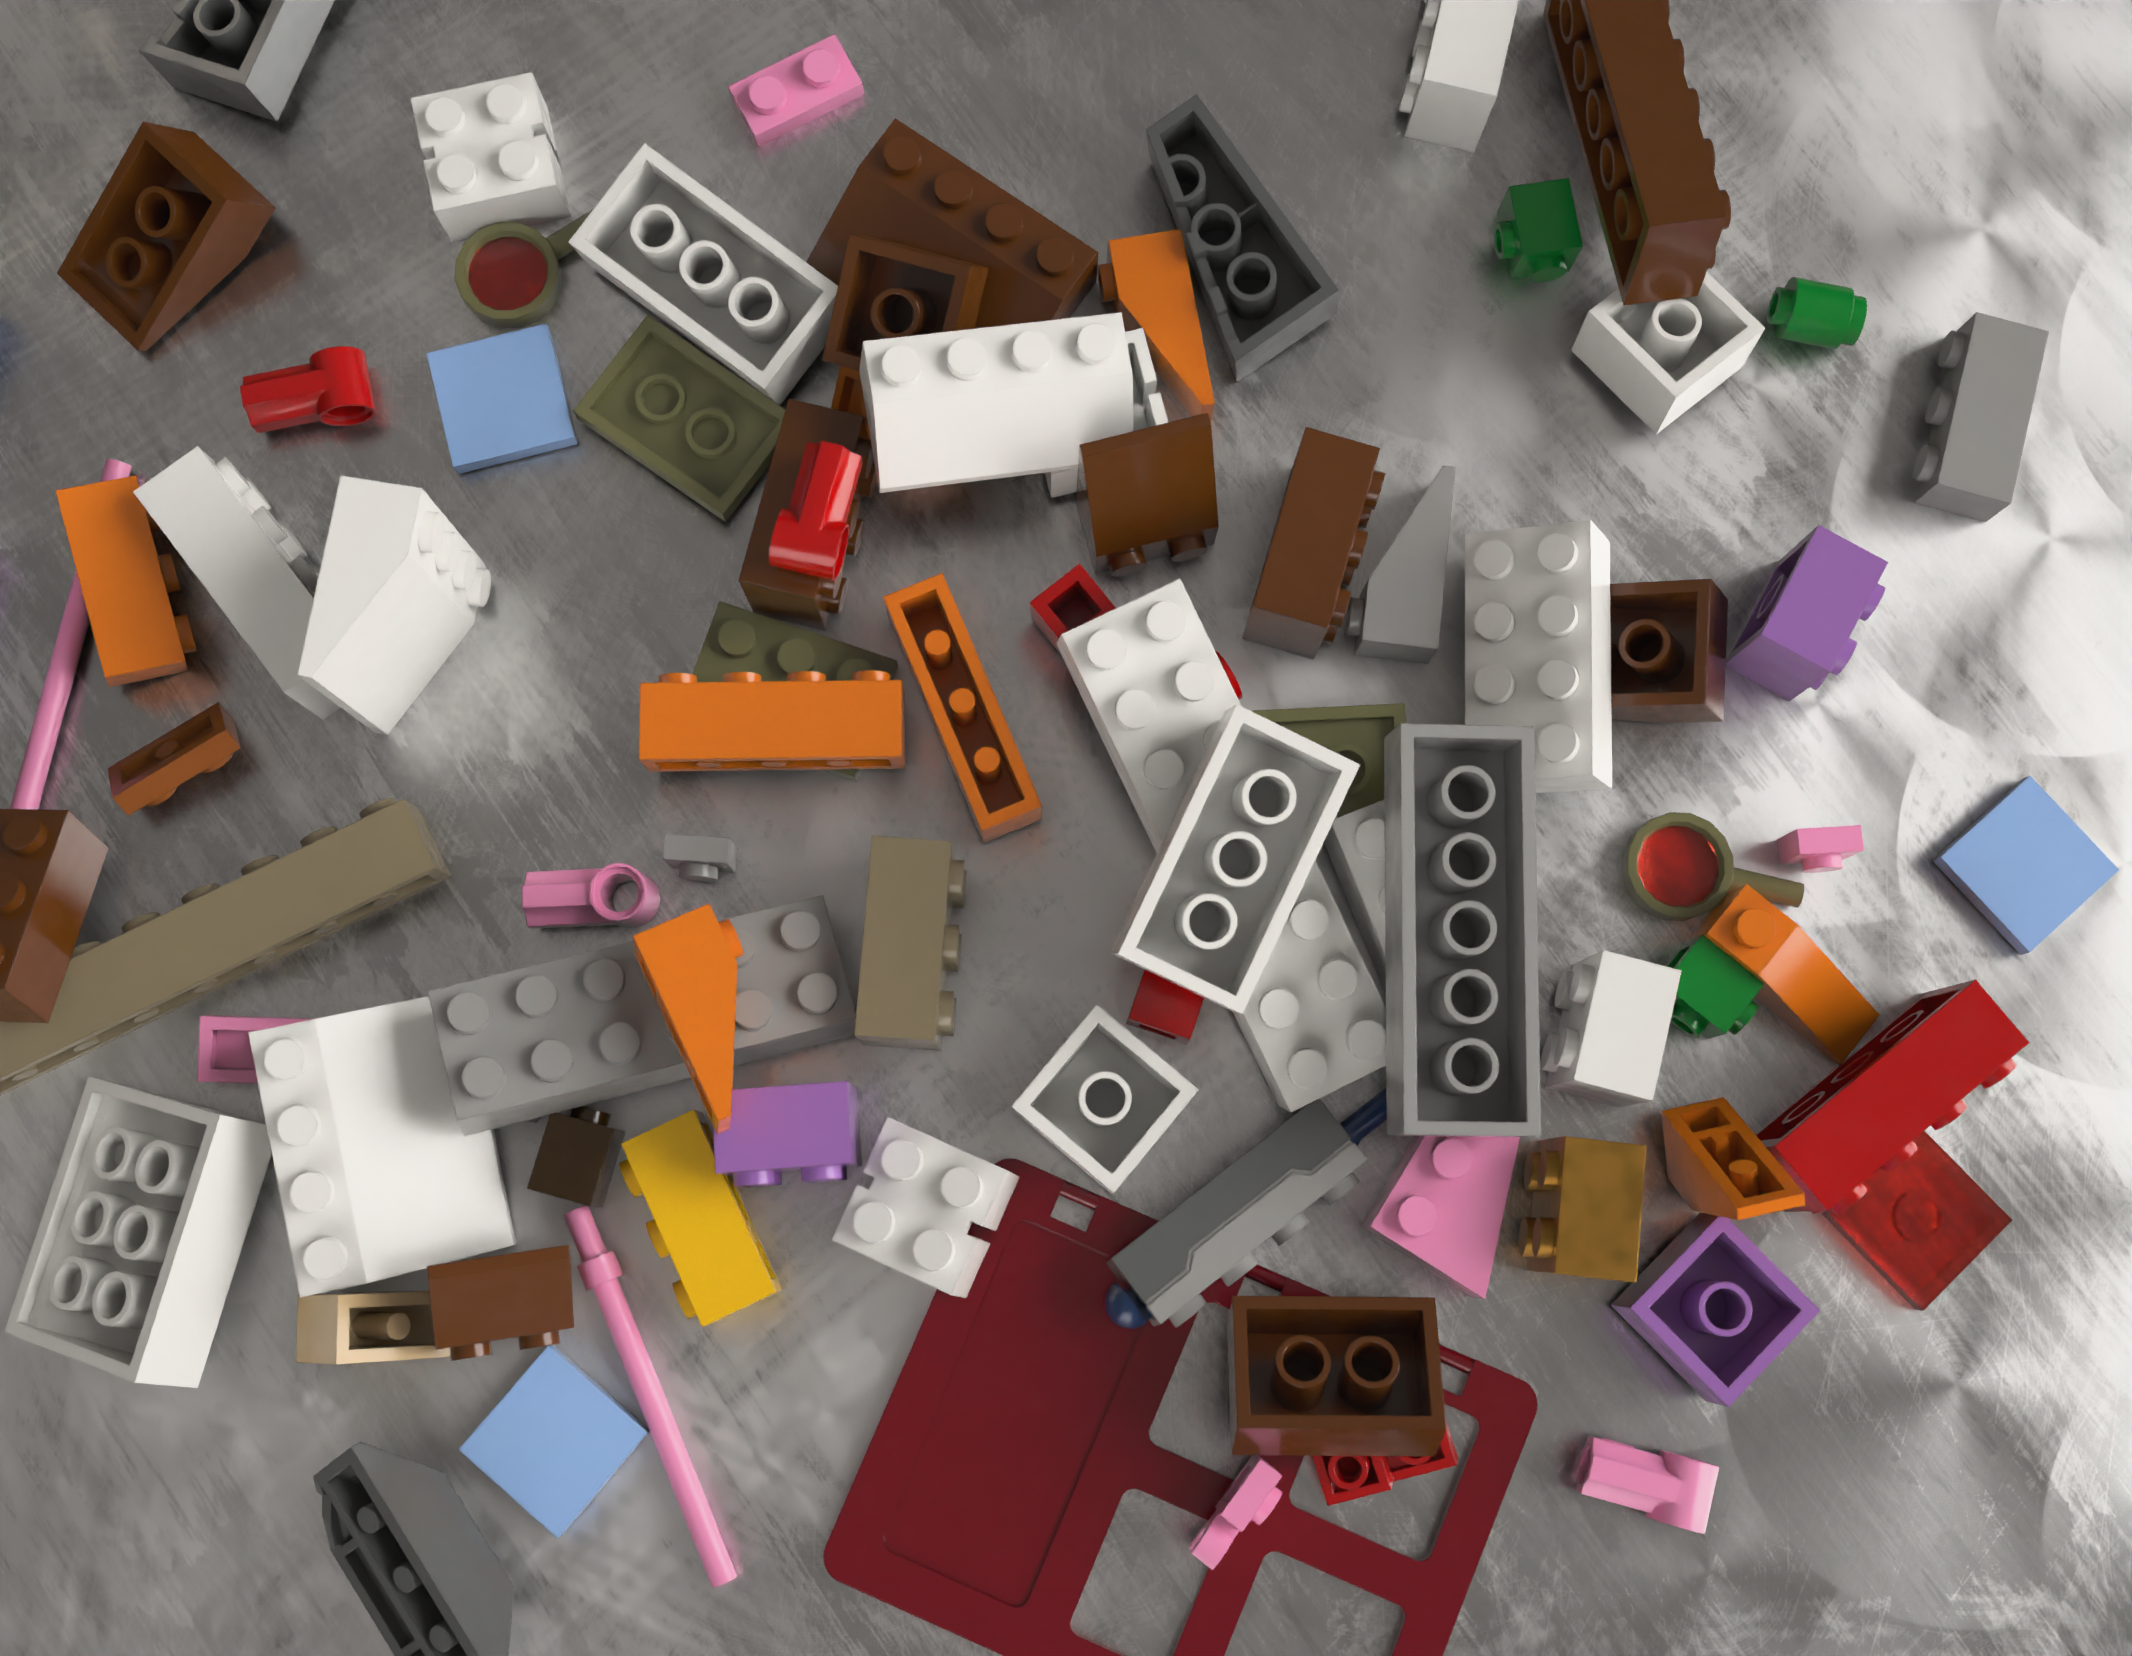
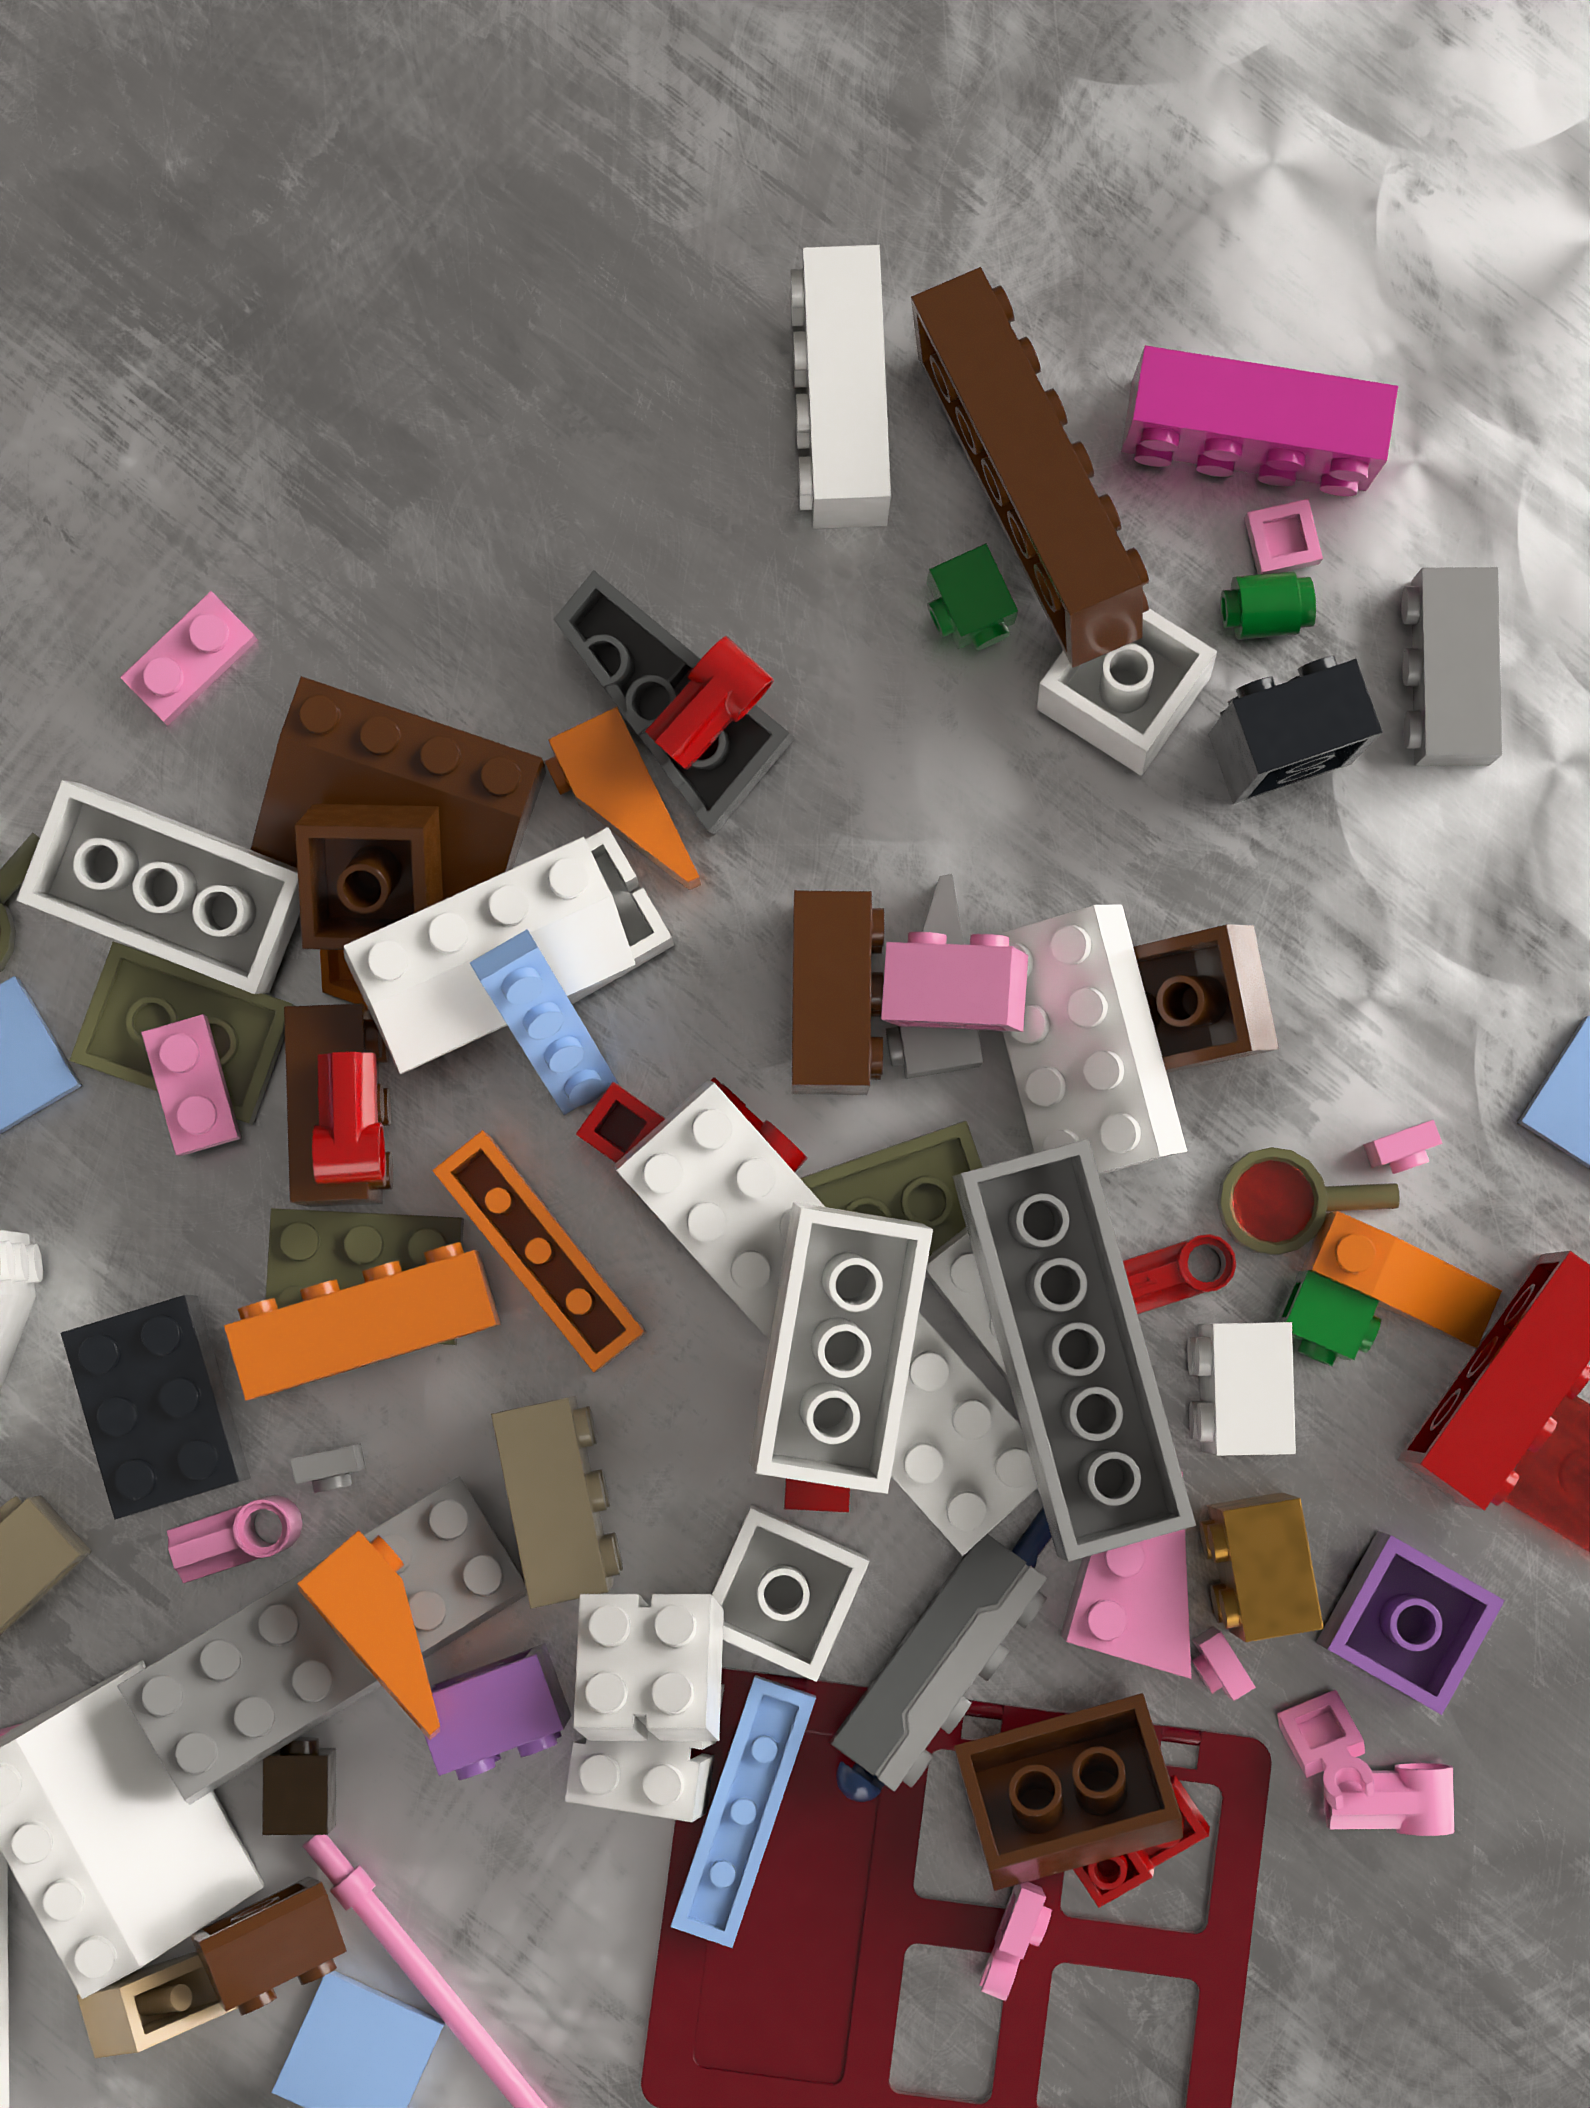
camera: 15 degrees left, 5 degrees up
yellow brick [619,1109,782,1327] -> none
reddish brown slope [1076,413,1219,577] -> none
orange slope [1661,1097,1805,1220] -> none
medium lavender brick [1726,525,1888,701] -> none
none -> black brick [60,1295,251,1520]
none -> bright pink plate [141,1014,241,1156]
none -> light blue plate [470,929,618,1115]
none -> white piece [573,1594,724,1741]
none -> red piece [645,636,774,770]
none -> light blue plate [671,1675,816,1948]
none -> bright pink brick [881,932,1028,1032]
none -> dark pink brick [1121,345,1398,496]
none -> red piece [1123,1234,1236,1314]
none -> bright pink plate [1191,1626,1256,1701]
none -> black brick [1208,656,1383,804]
none -> bright pink plate [1244,499,1323,575]
none -> bright pink plate [1277,1689,1375,1810]

